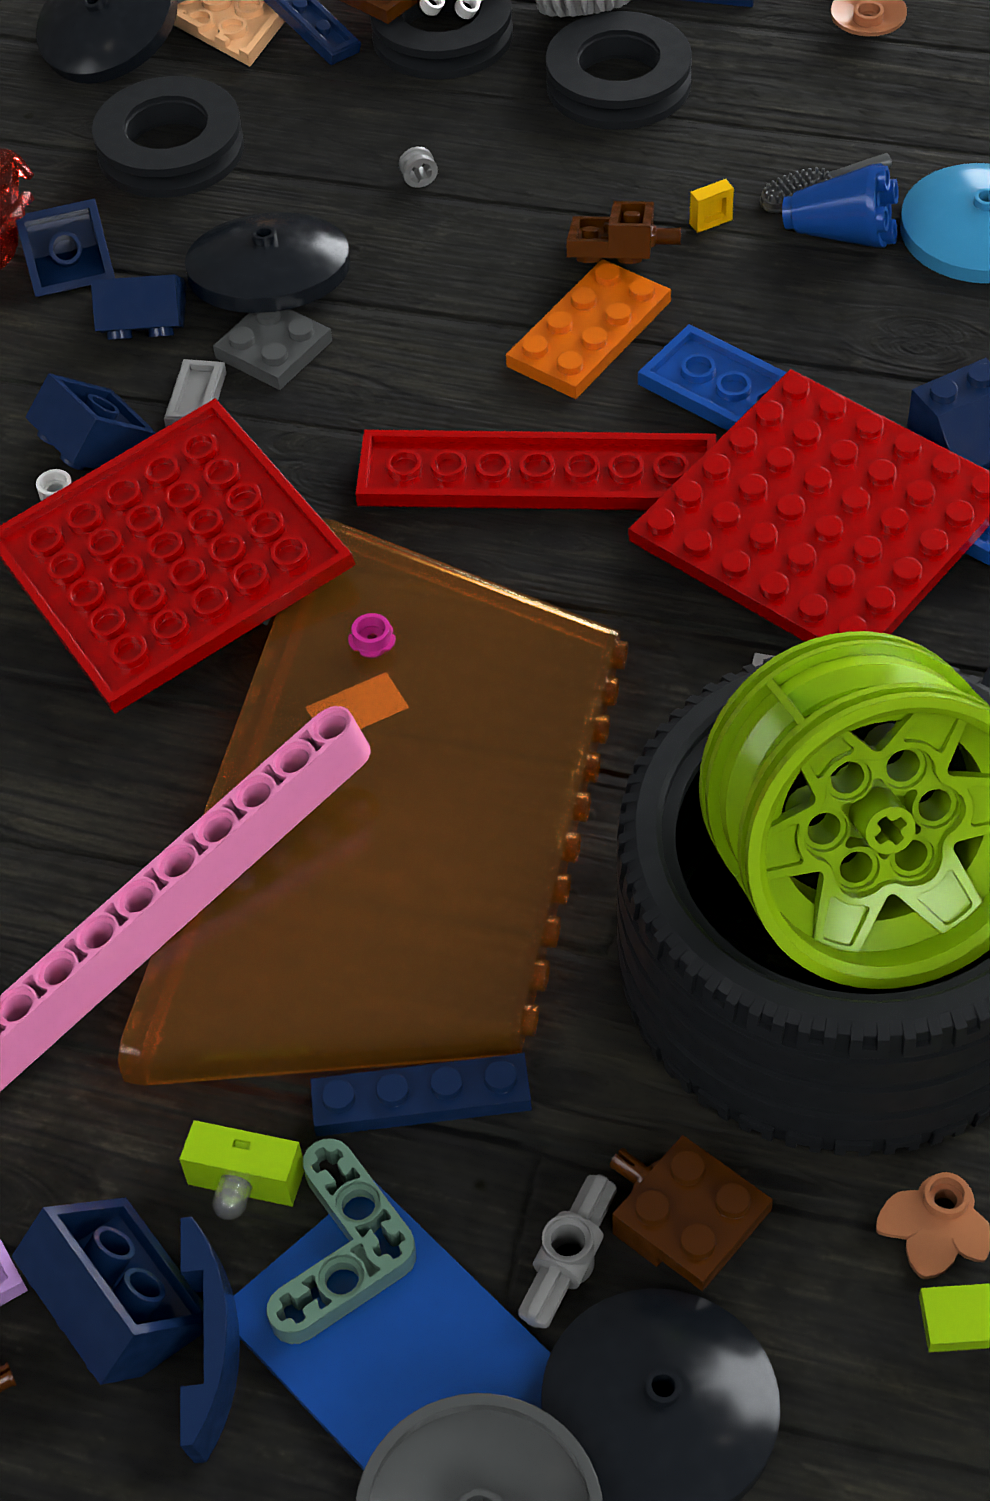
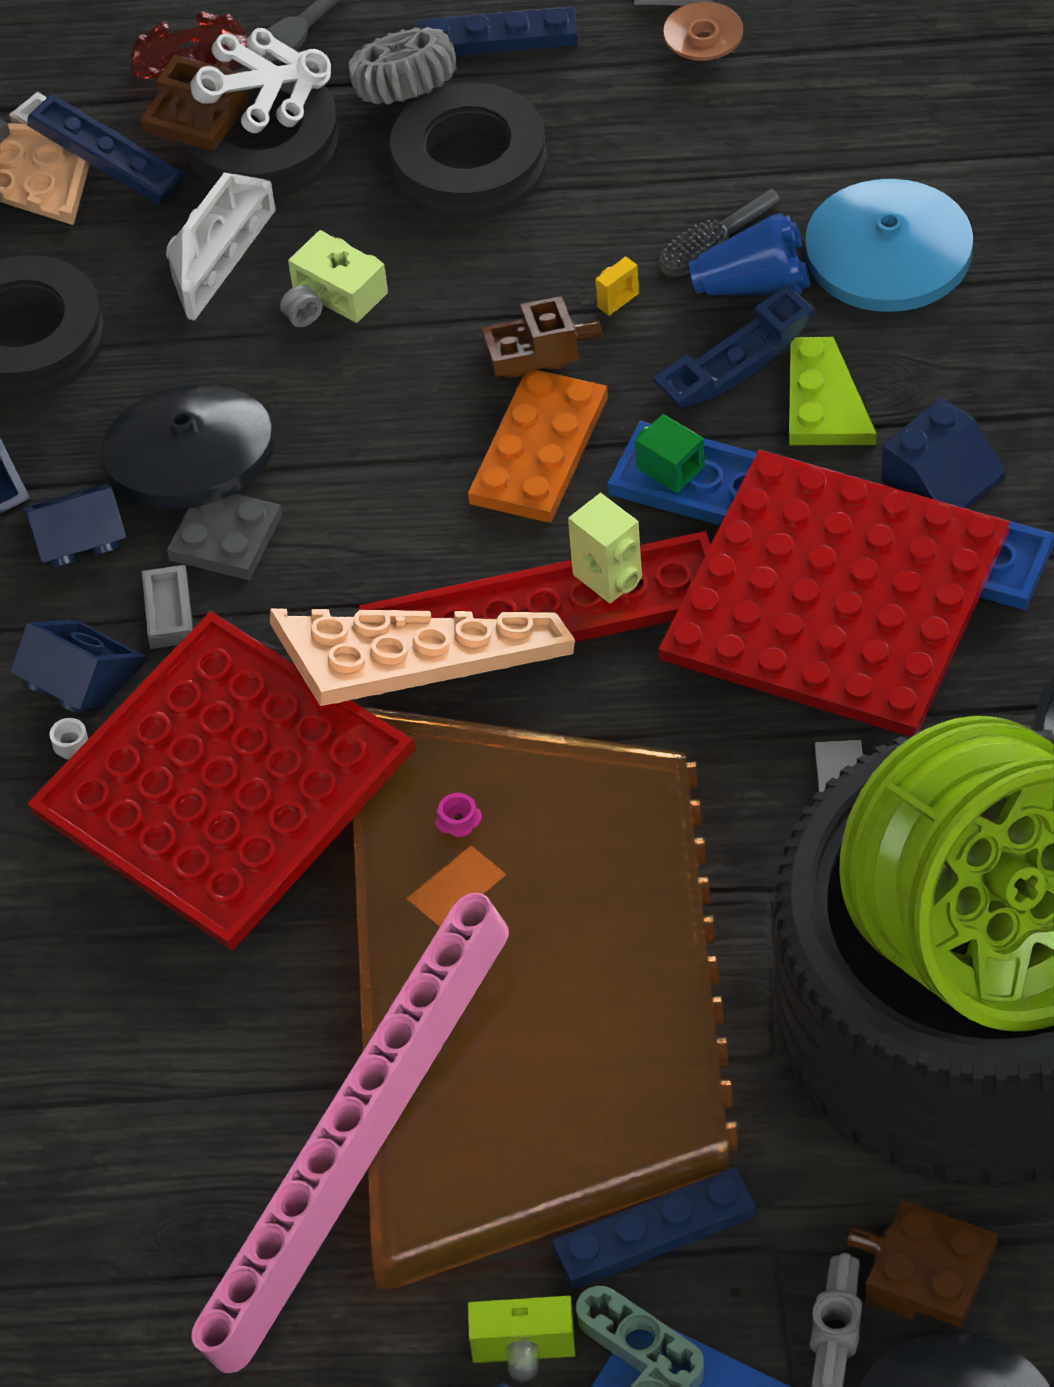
camera: 15 degrees left, 0 degrees up
none -> white wedge [166,173,276,321]
none -> light nougat wing [269,609,575,706]
none -> yellowish green brick [288,230,388,323]
none -> yellowish green brick [568,493,642,603]
none -> green brick [635,414,705,493]
none -> dark blue slope [653,285,815,408]
none -> lime wing [789,337,876,445]

